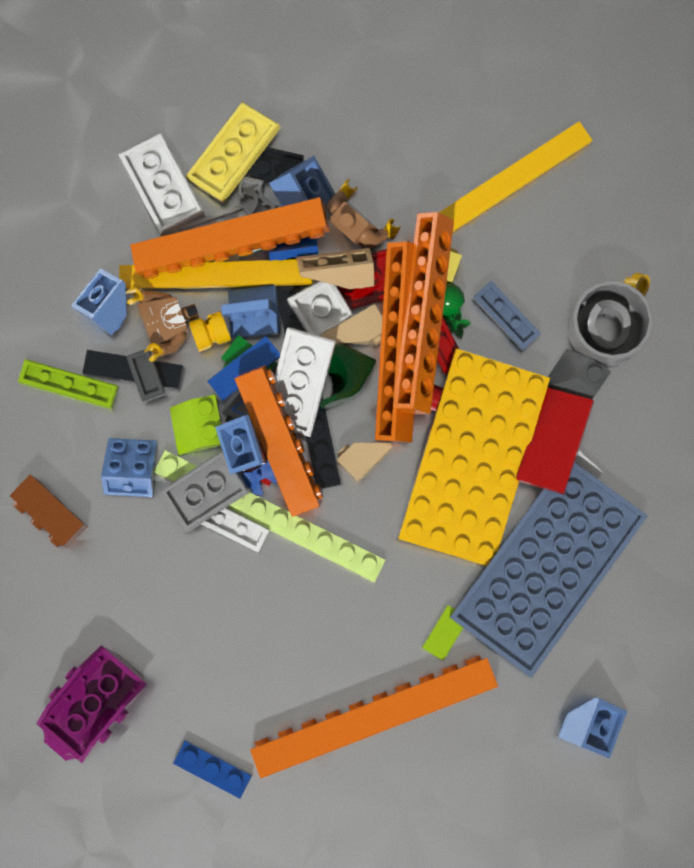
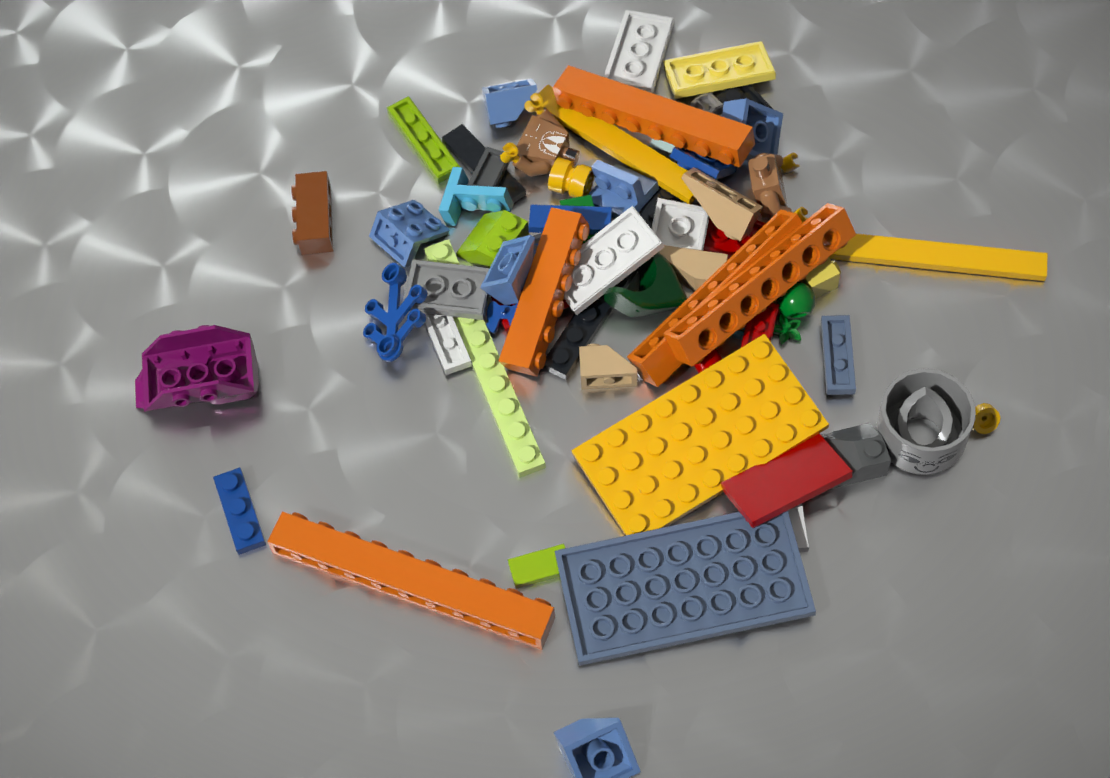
camera: 45 degrees right, 20 degrees down
none -> blue plant [363,263,428,362]
none -> medium azure bracket [438,167,514,226]

